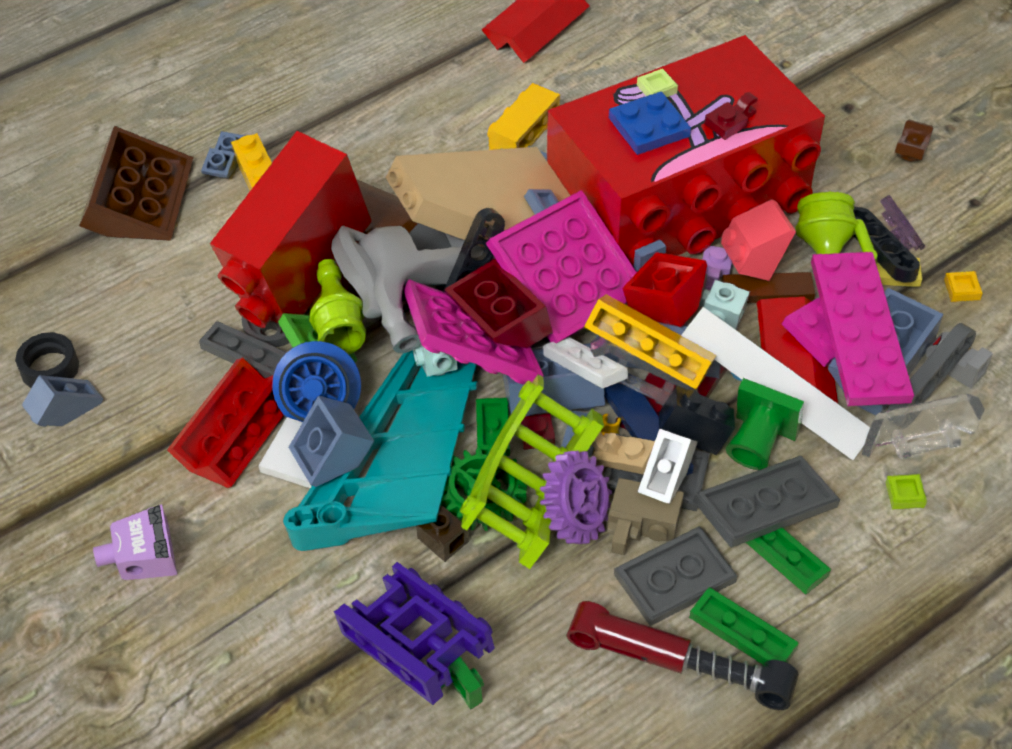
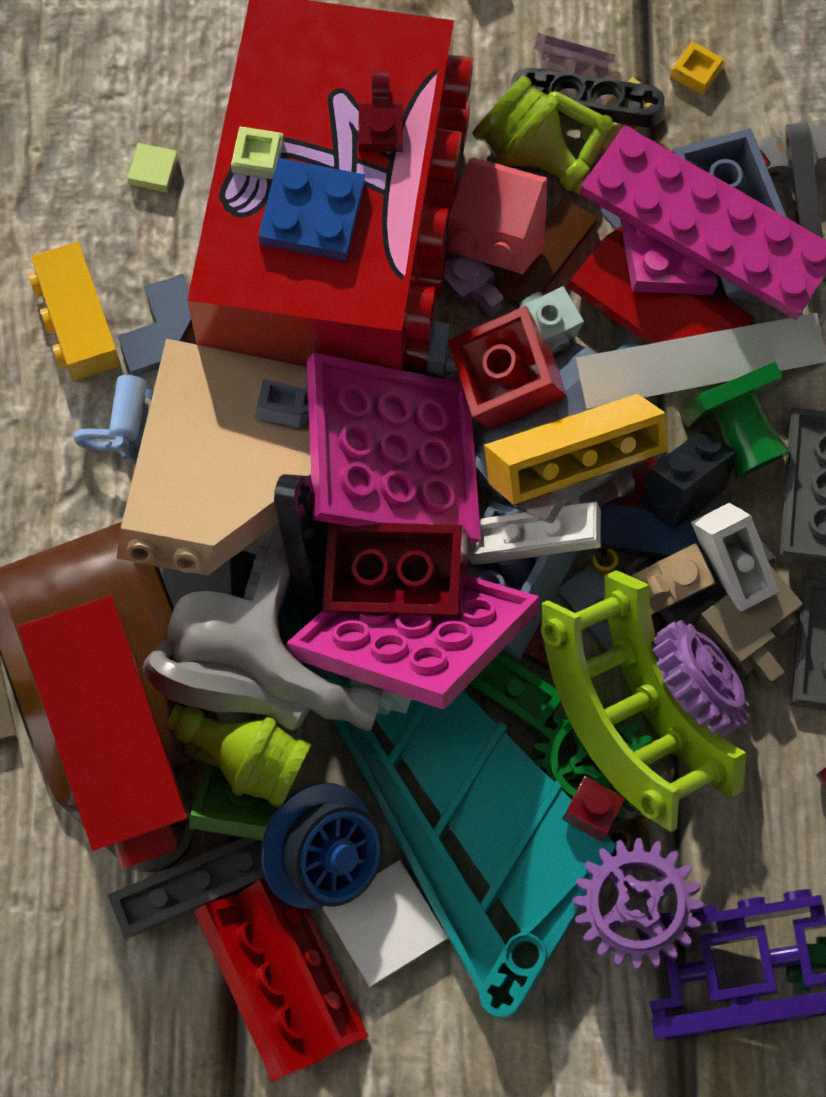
camera: 55 degrees left, 20 degrees up
sand blue slope [288,396,374,487] -> none
none -> dark red plate [562,776,625,842]
none -> medium lavender gear [573,838,704,971]

